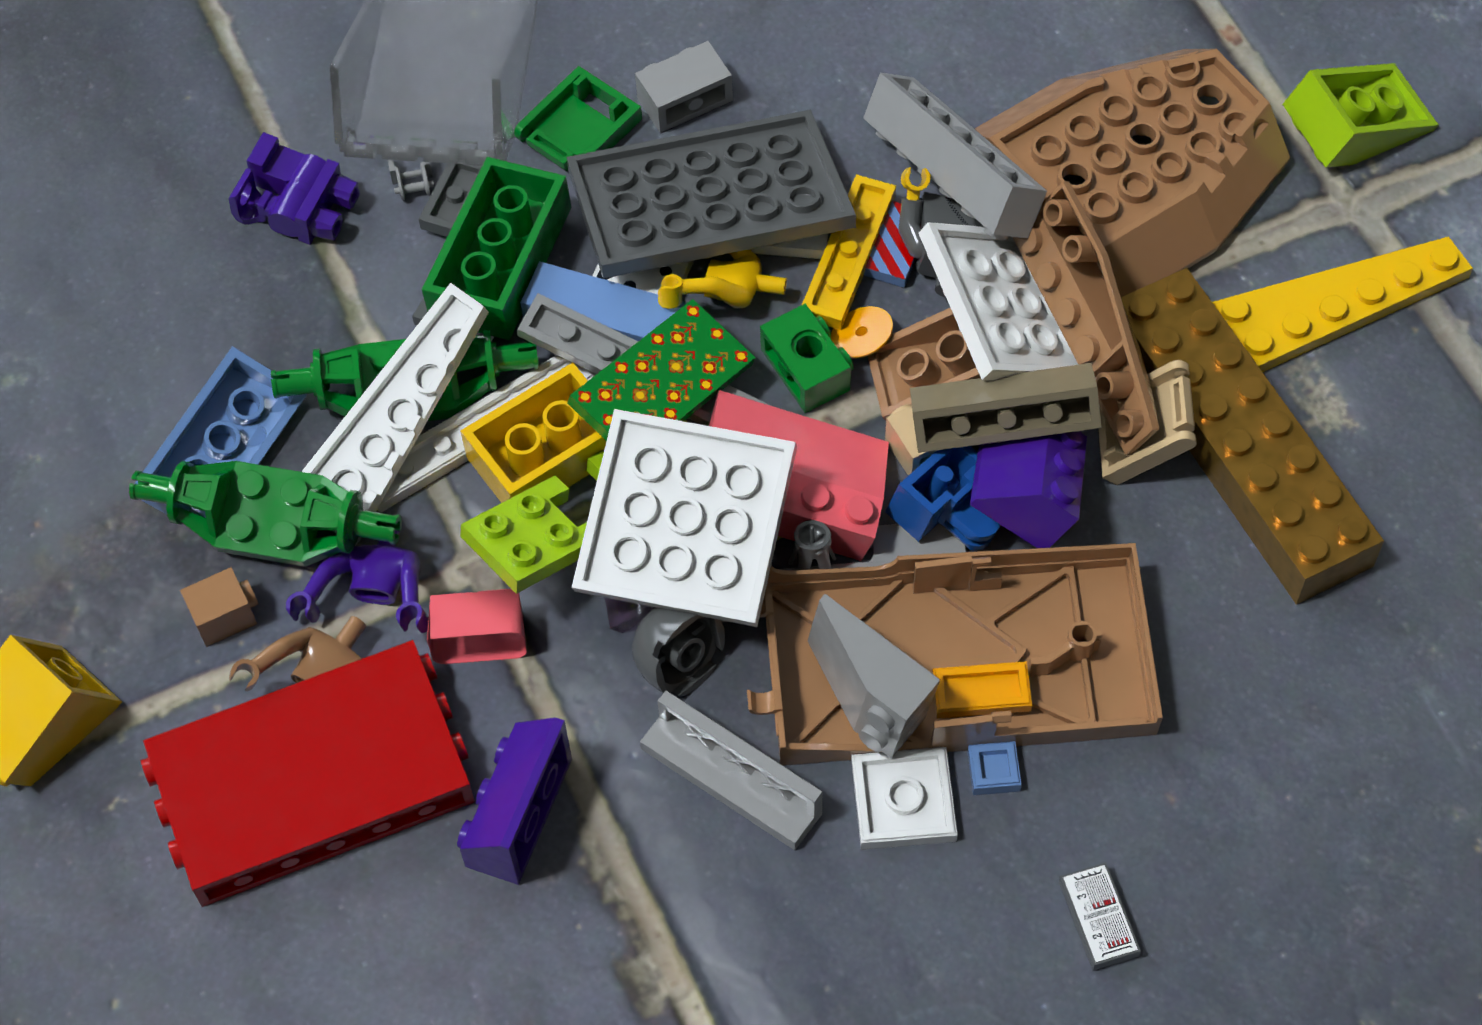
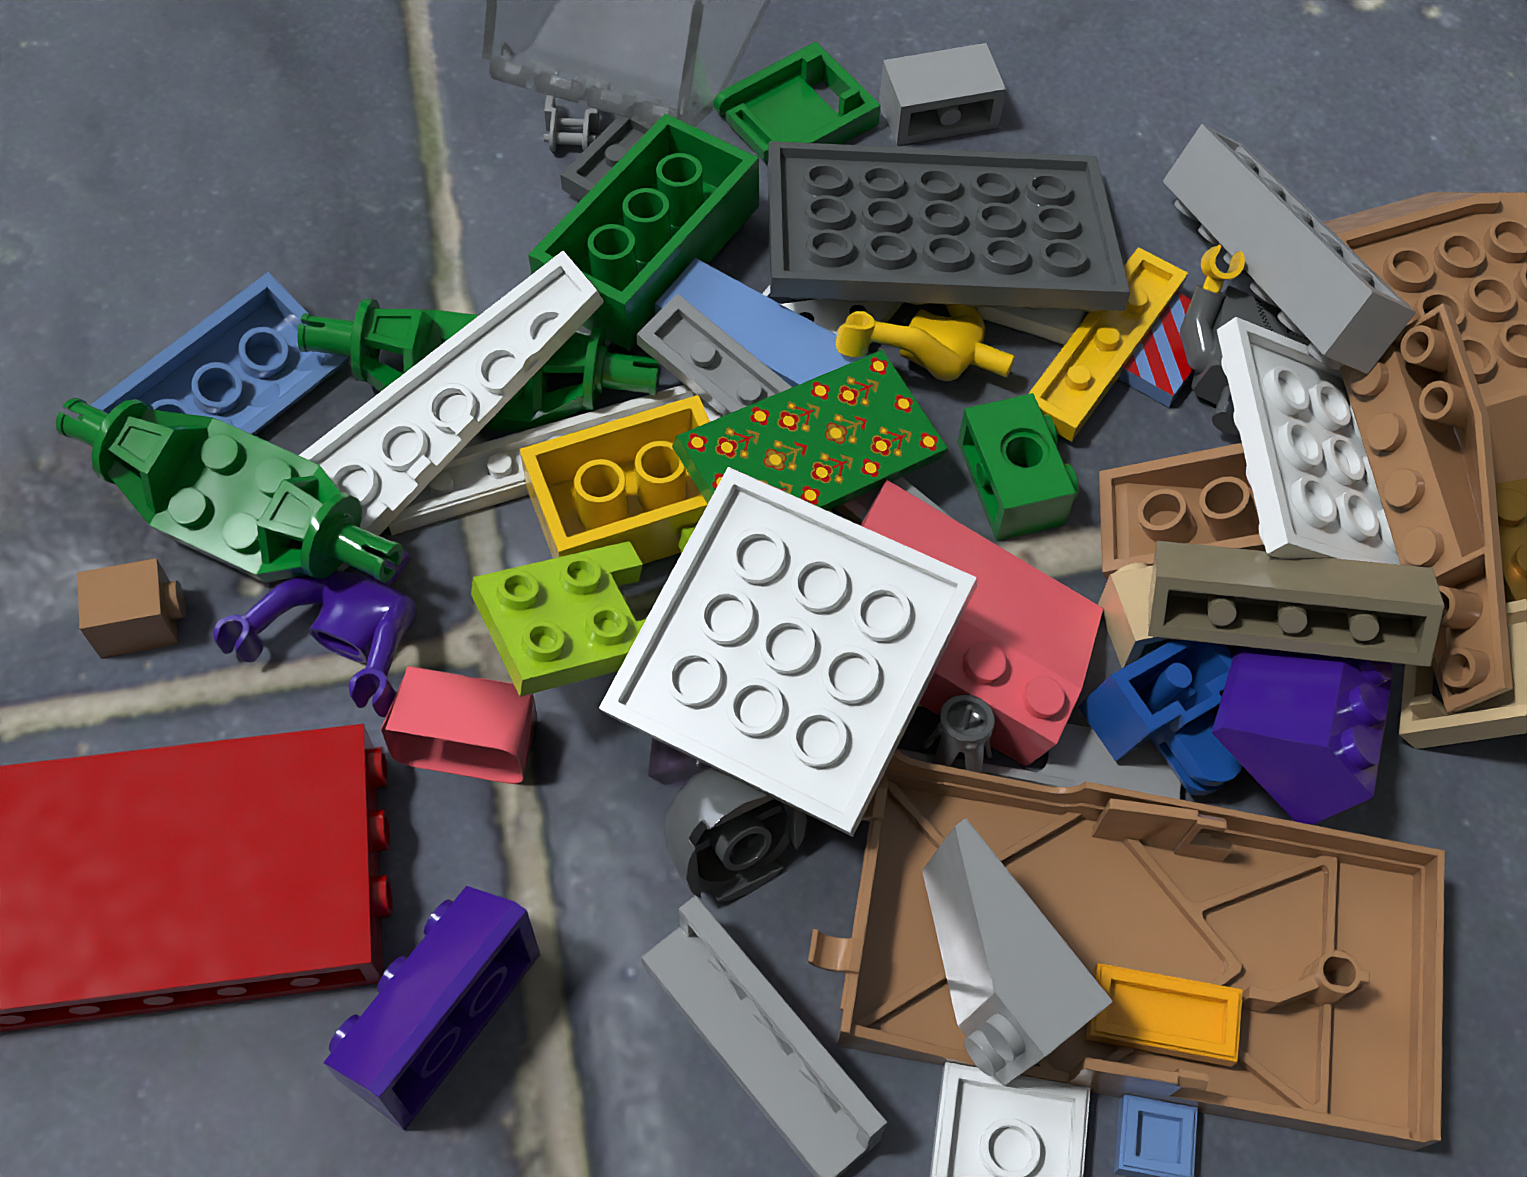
camera: 10 degrees right, 0 degrees up
dark purple hips [228,132,360,245] -> none
medium nougat piece [229,616,367,691] -> none
light orange piece [831,306,893,358] -> none

